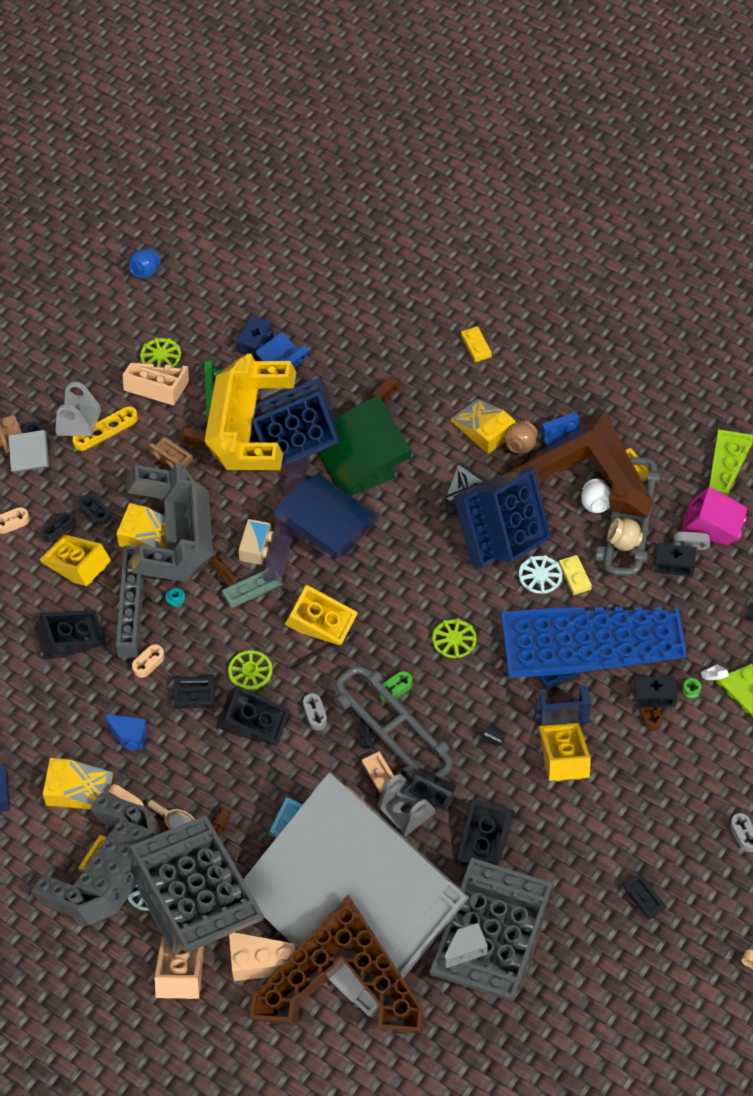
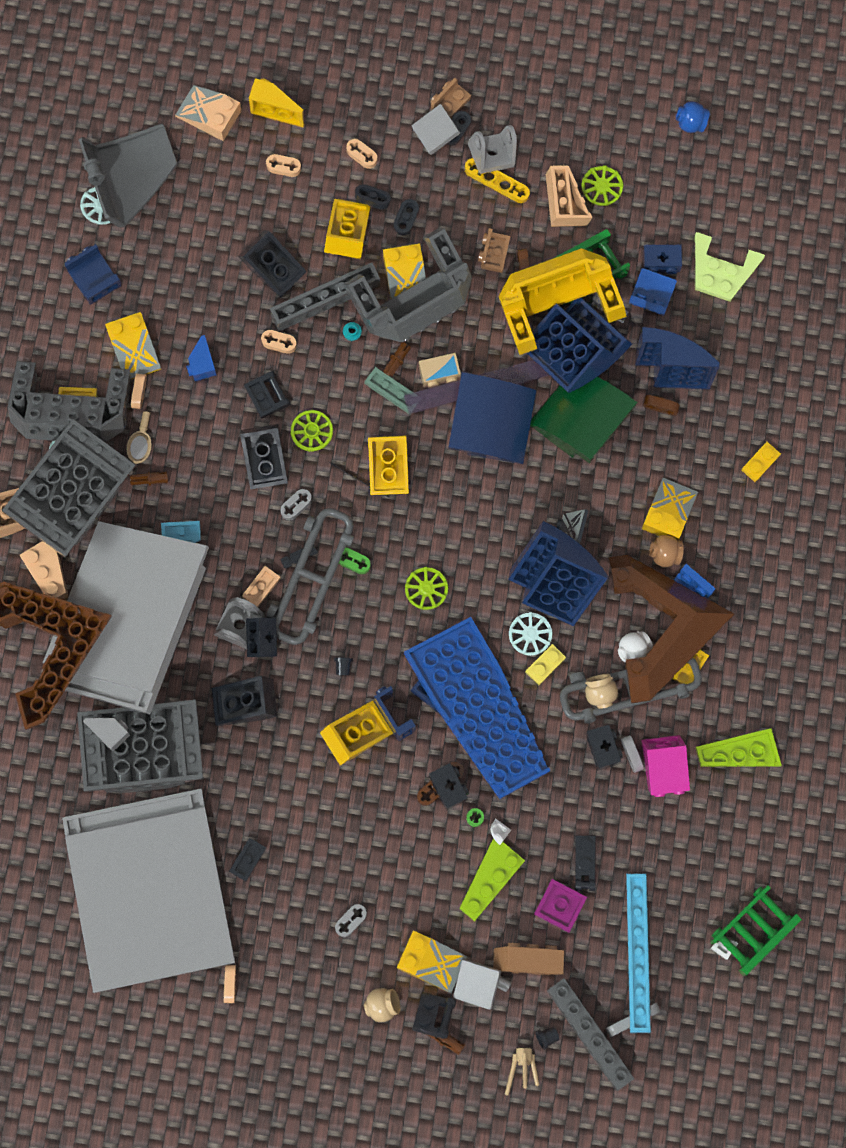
camera: 60 degrees right, 20 degrees up
none -> light grey piece [62,789,235,993]
none -> dark blue slope [635,327,719,389]
none -> yellowish green wing [695,232,765,301]

